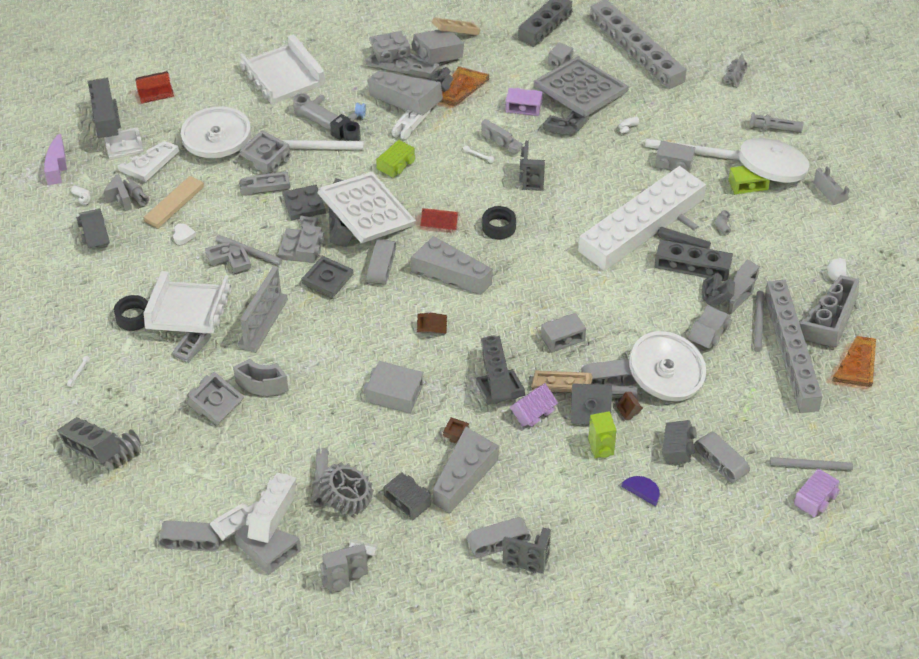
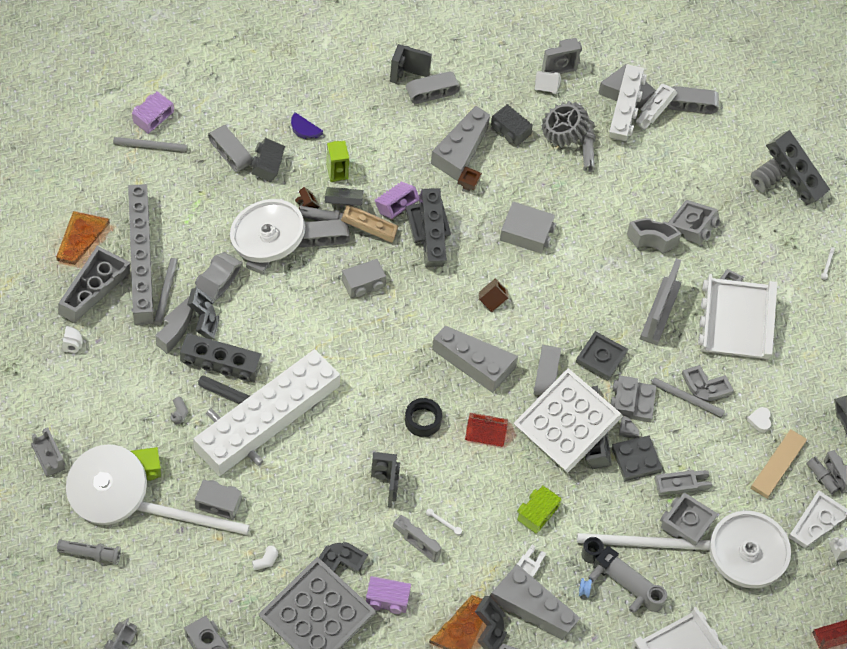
camera: 175 degrees right, 10 degrees up
black tyre [114,295,148,331] -> none

